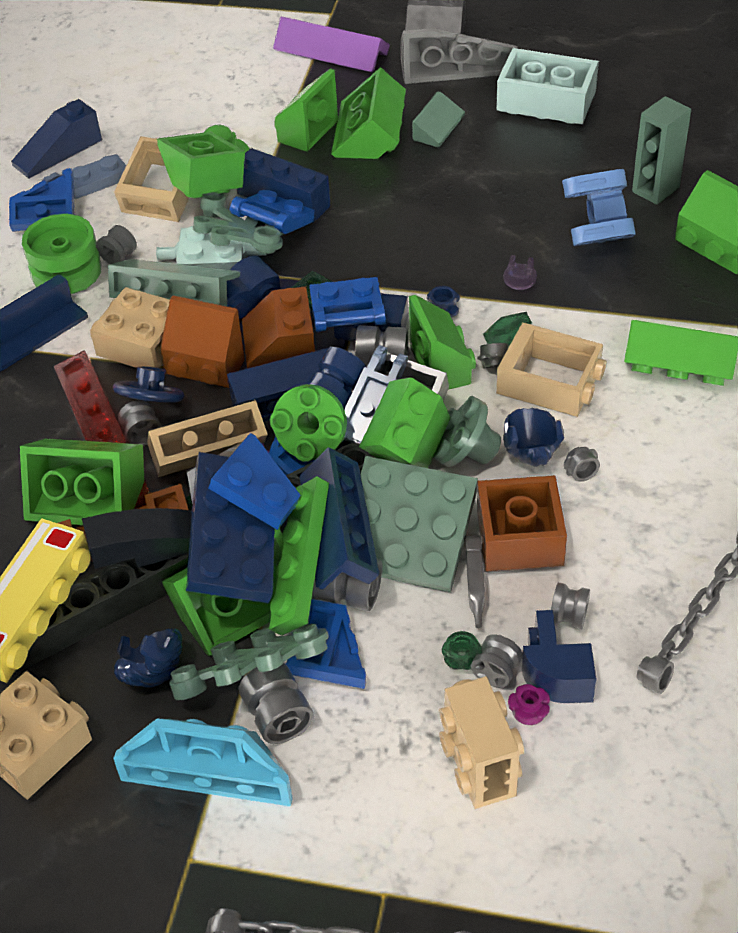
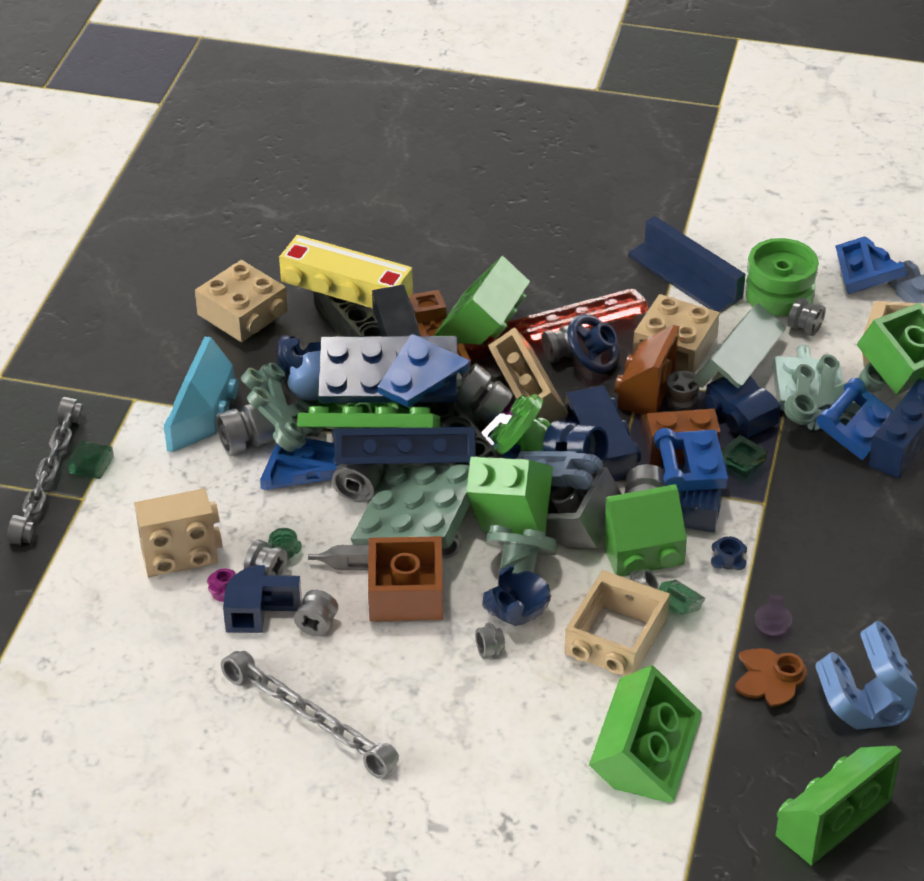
camera: 90 degrees right, 5 degrees down
none -> clear green plate [67,440,114,479]
none -> medium blue hair [287,351,321,401]
none -> dark orange plate [735,648,807,707]

